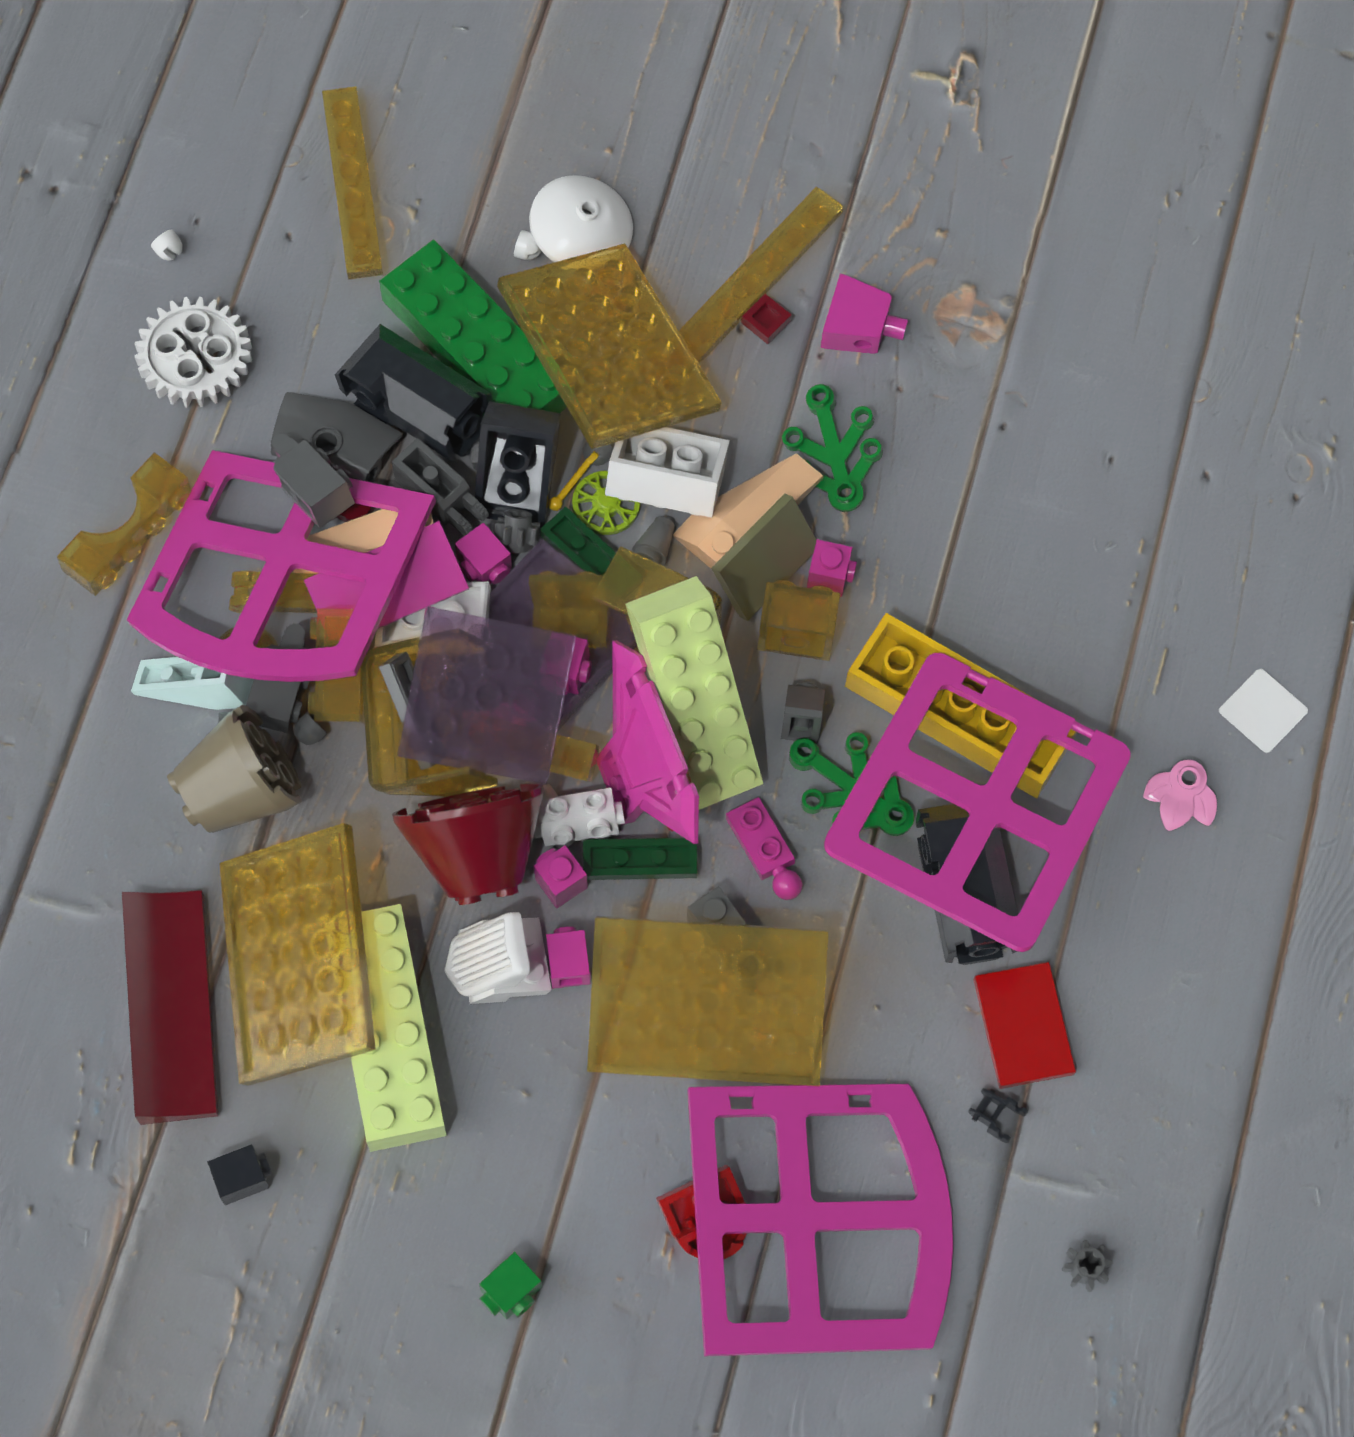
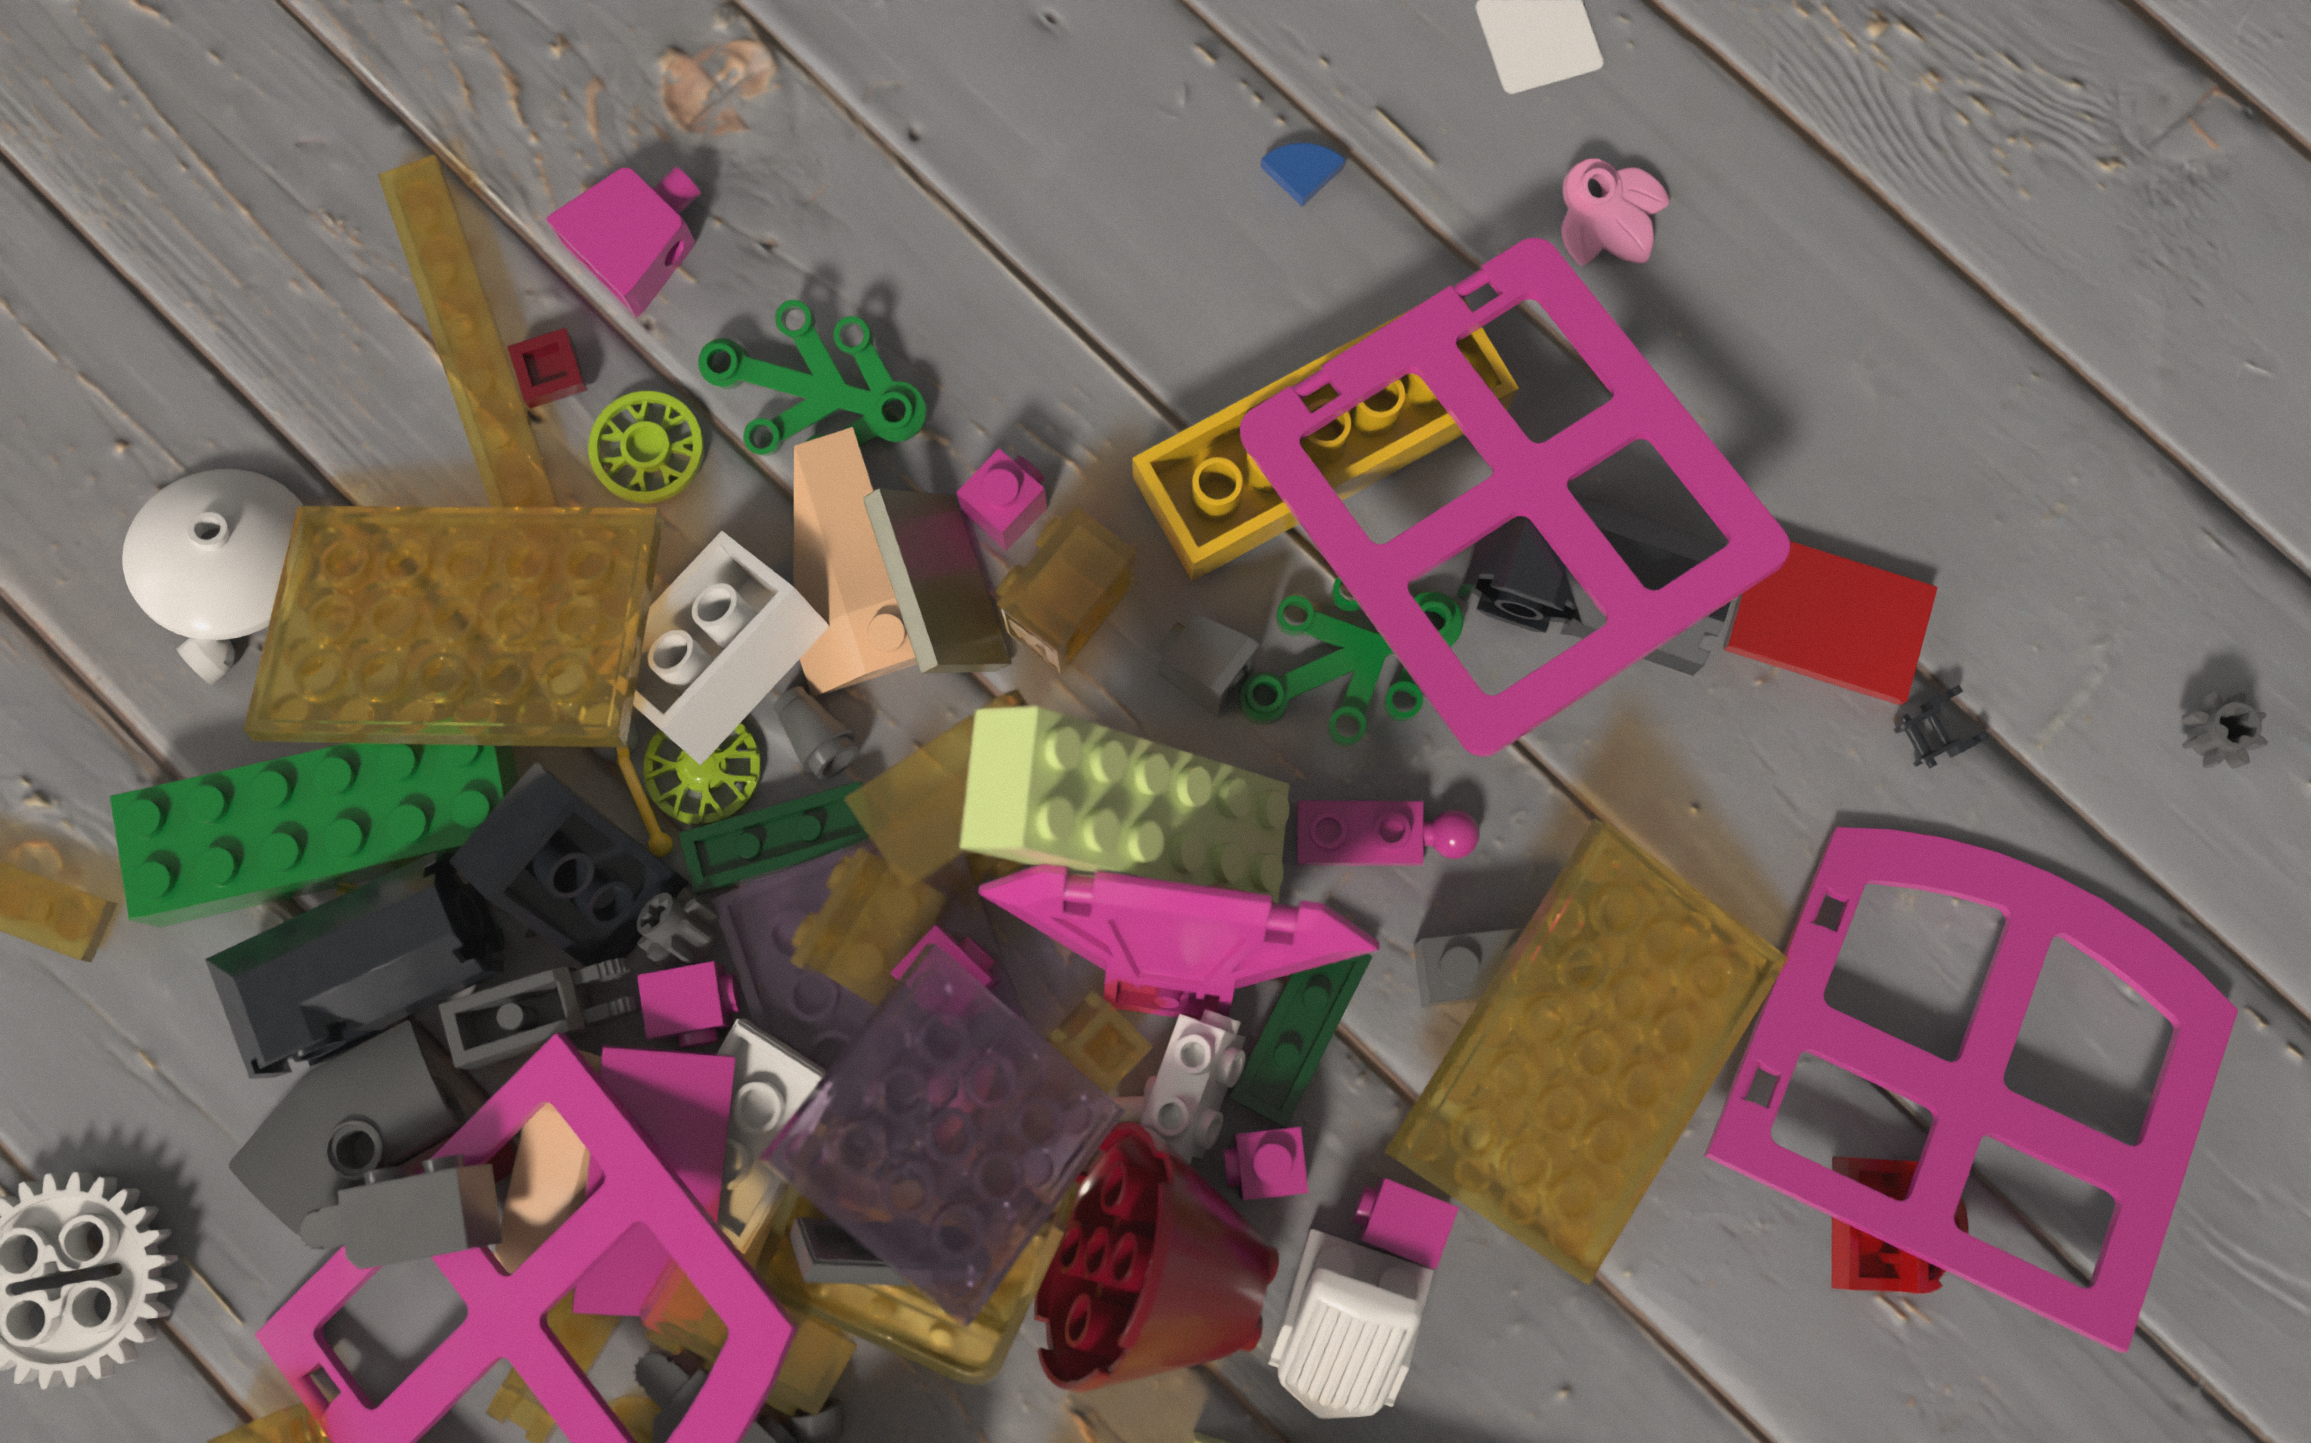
camera: 60 degrees left, 10 degrees up
none -> lime wheel [588,391,704,504]
none -> blue tile [1261,143,1345,207]

